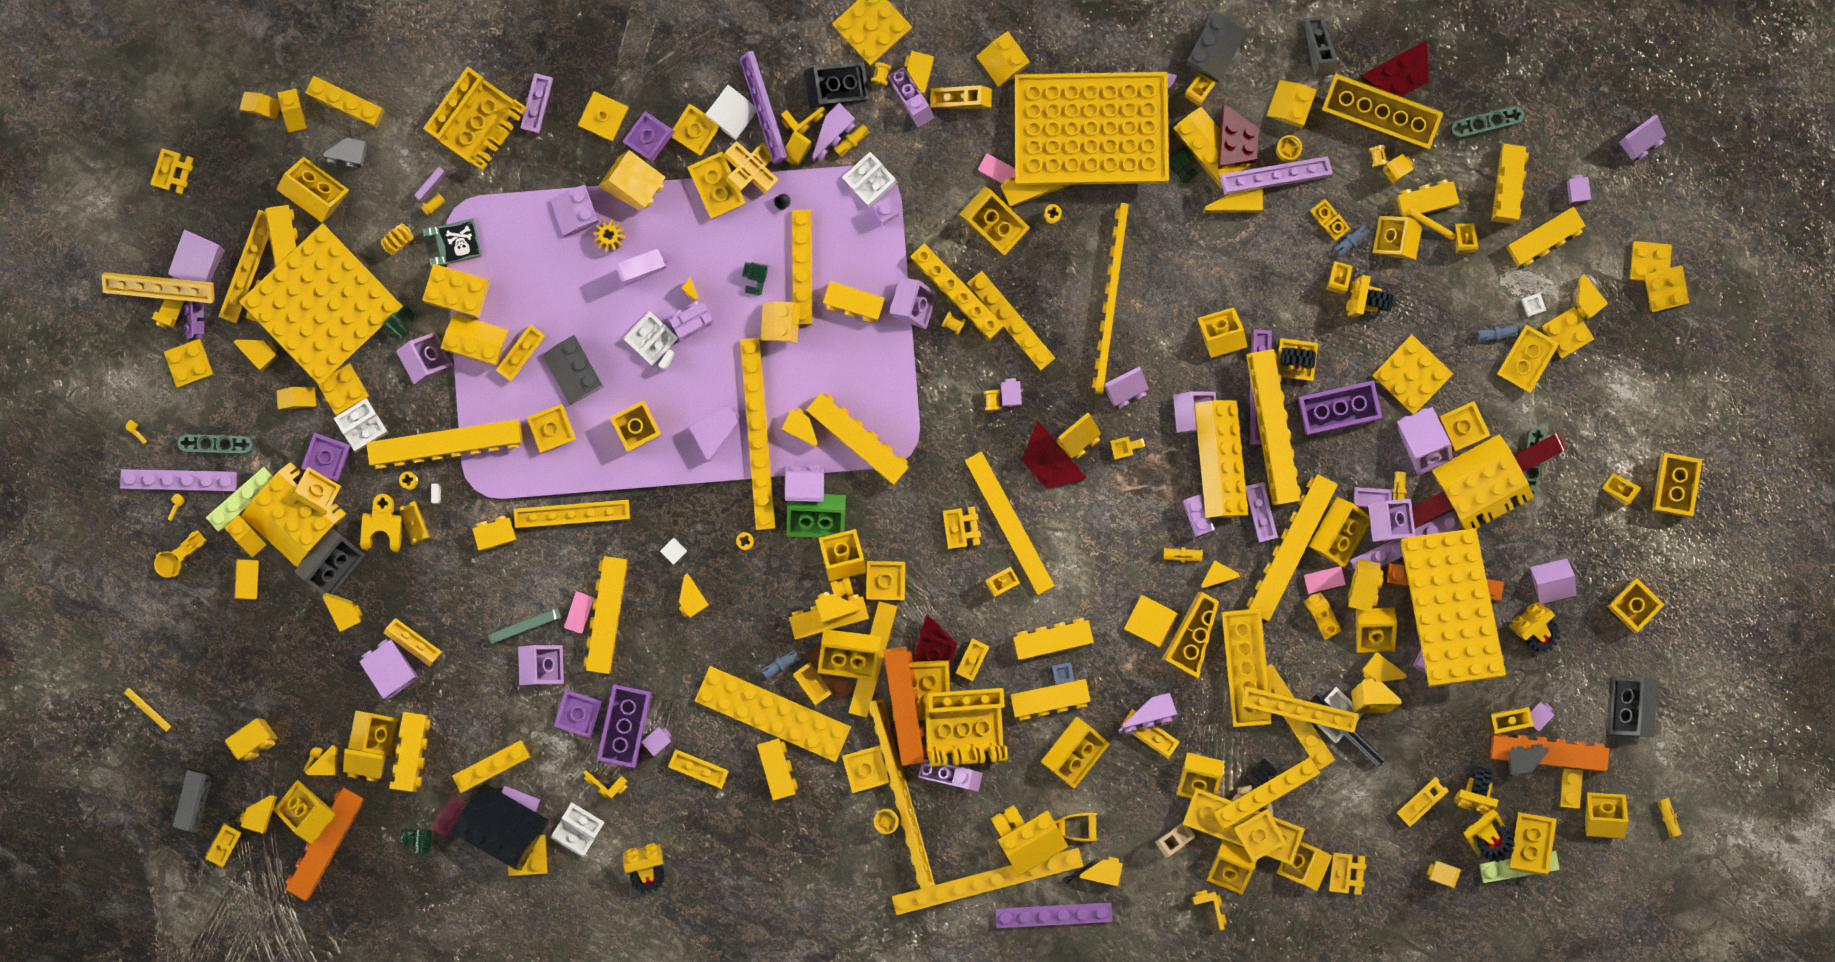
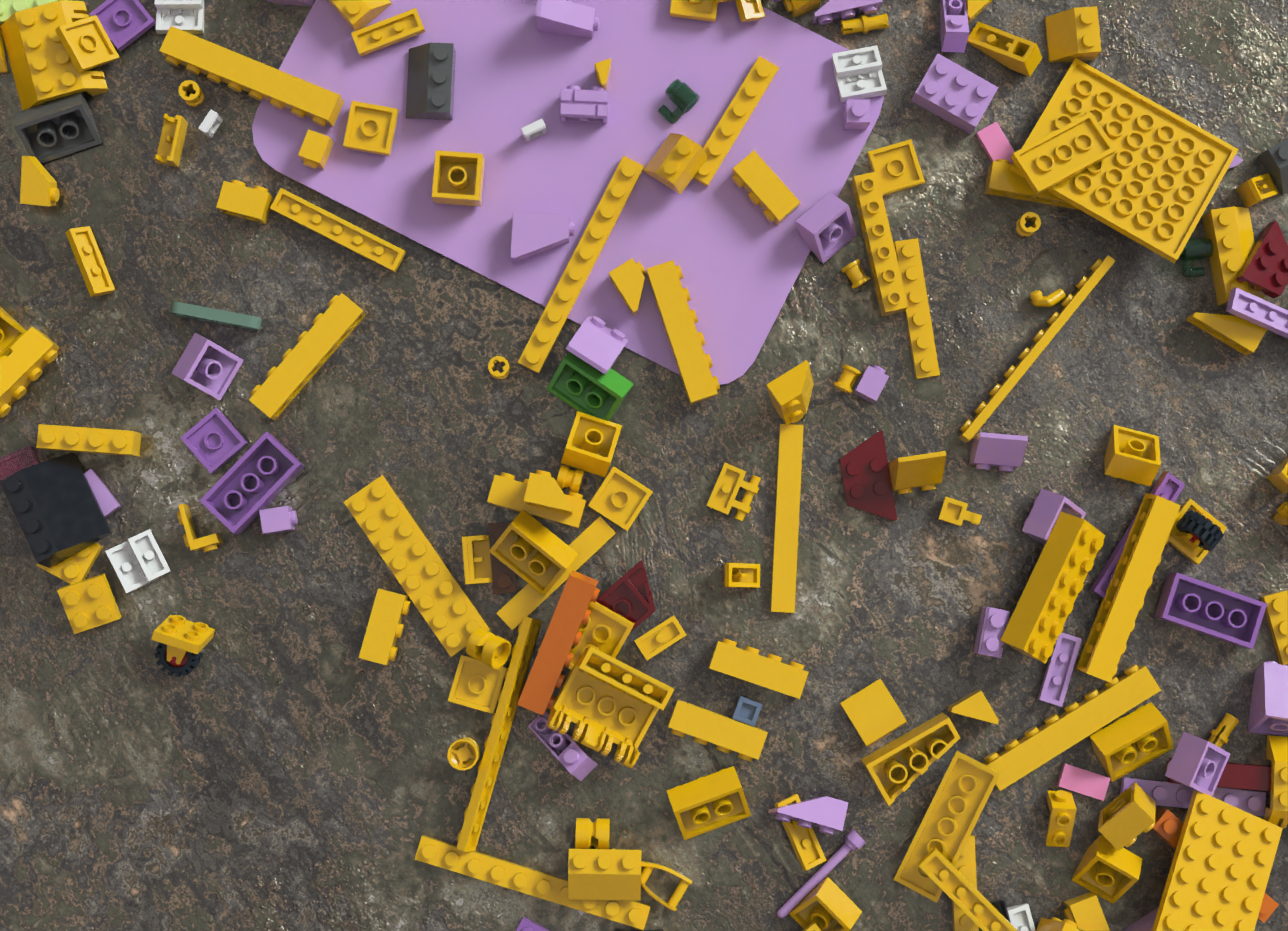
camera: 25 degrees right, 0 degrees up
lavender slope [359,639,419,700] -> none
yellow piece [360,494,402,552] -> none
bright pink tile [564,591,595,634] -> none
white slope [623,311,678,366] -> none
white tile [660,538,687,565] -> none
yellow plate [668,749,729,789] -> none
yellow slope [679,573,709,619] -> none
sand blue pin [761,649,800,680] -> none
black hinge [774,193,791,210] -> none
yellow slope [959,186,1030,256] -> none
yellow pin [1164,547,1203,563] -> none
lavender tile [1353,487,1393,508] -> none
none -> yellow plate [57,573,122,634]
none -> yellow brick [298,129,334,169]
none -> yellow wheel [466,628,511,669]
none -> yellow slope [766,360,814,426]
none -> lavender piece [777,829,866,919]
none -> yellow tile [866,139,925,196]
none -> lavender brick [911,53,999,134]
none -> yellow plate [1011,112,1116,195]
none -> yellow arm [1029,289,1066,307]

